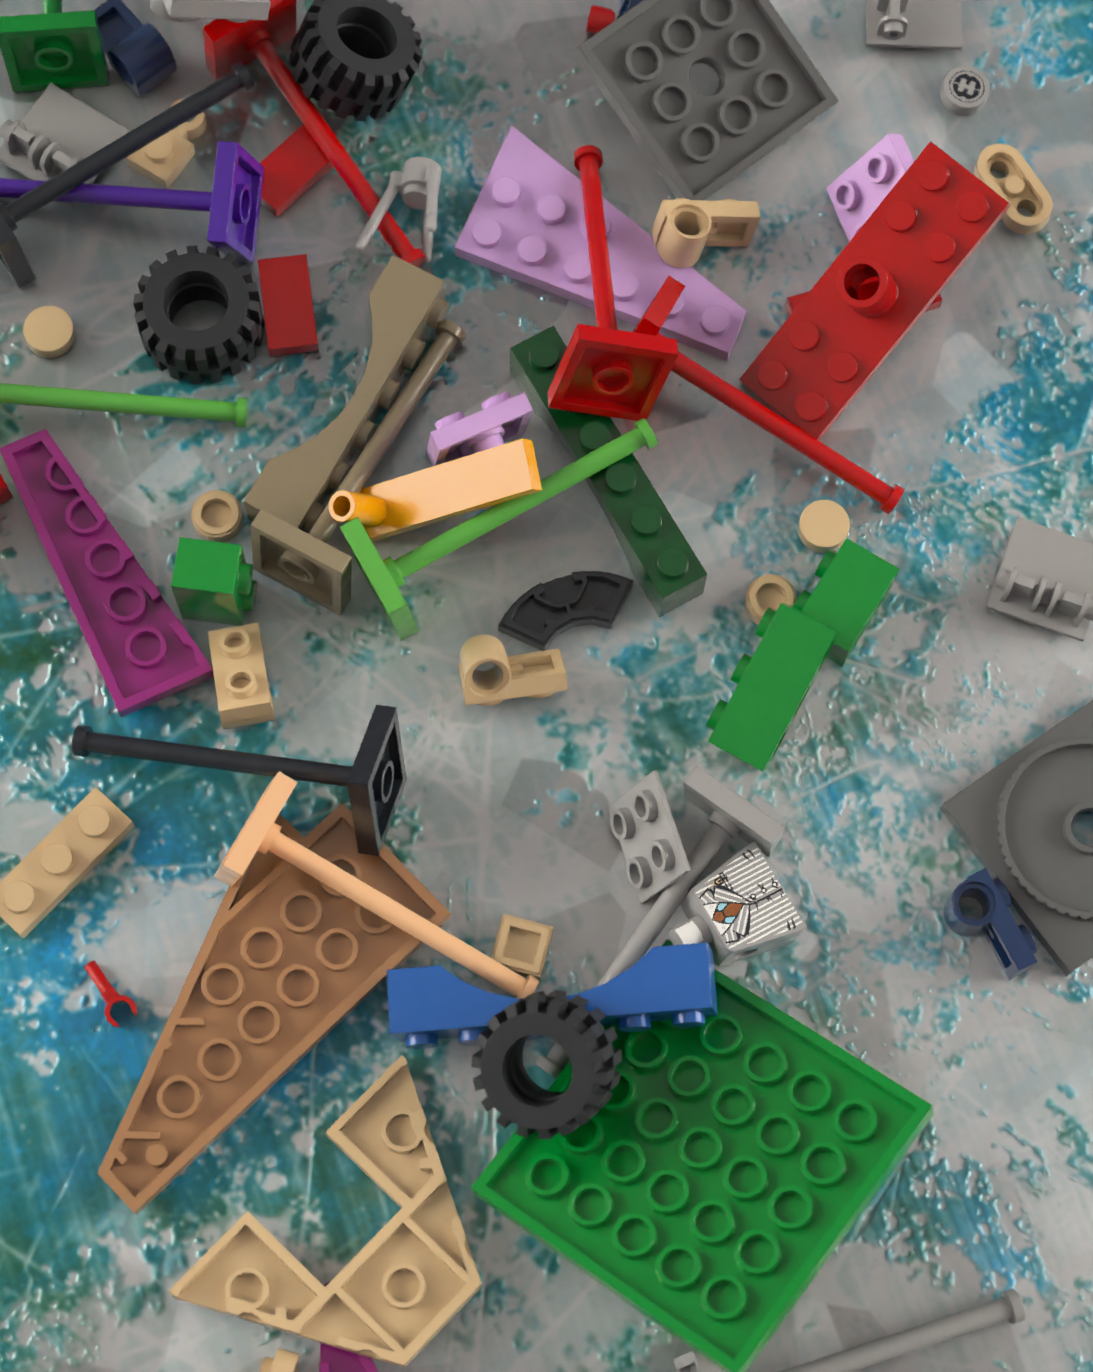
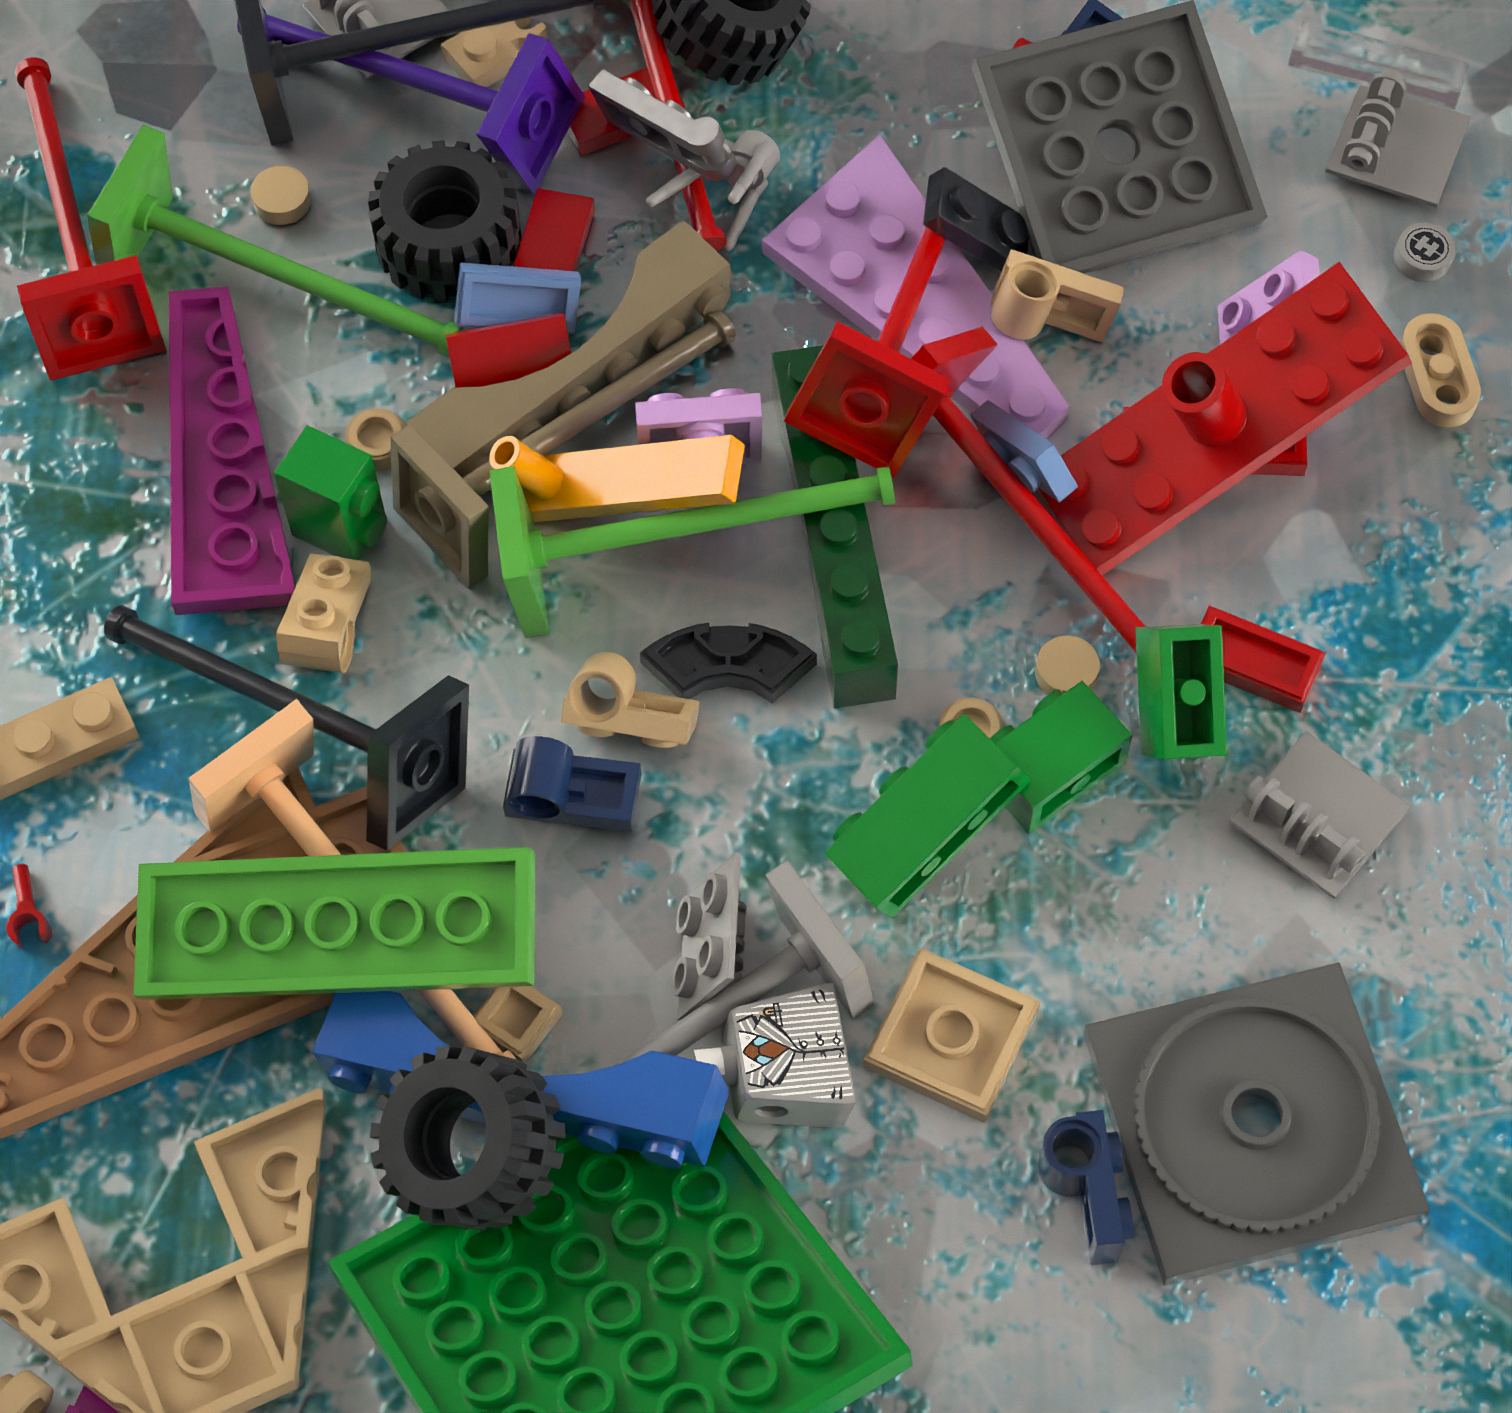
camera: 25 degrees right, 10 degrees down
none -> bright green plate [134,847,535,1000]
none -> red tile [445,312,571,388]
none -> medium blue tile [454,262,581,335]
none -> dark blue plate [503,736,642,832]
none -> flat silver plate [588,70,737,181]
none -> tan tile [863,948,1041,1123]
none -> black plate [923,167,1029,272]
none -> medium blue plate [970,400,1078,502]
none -> green brick [1135,624,1227,760]
none -> red tile [1200,605,1327,713]

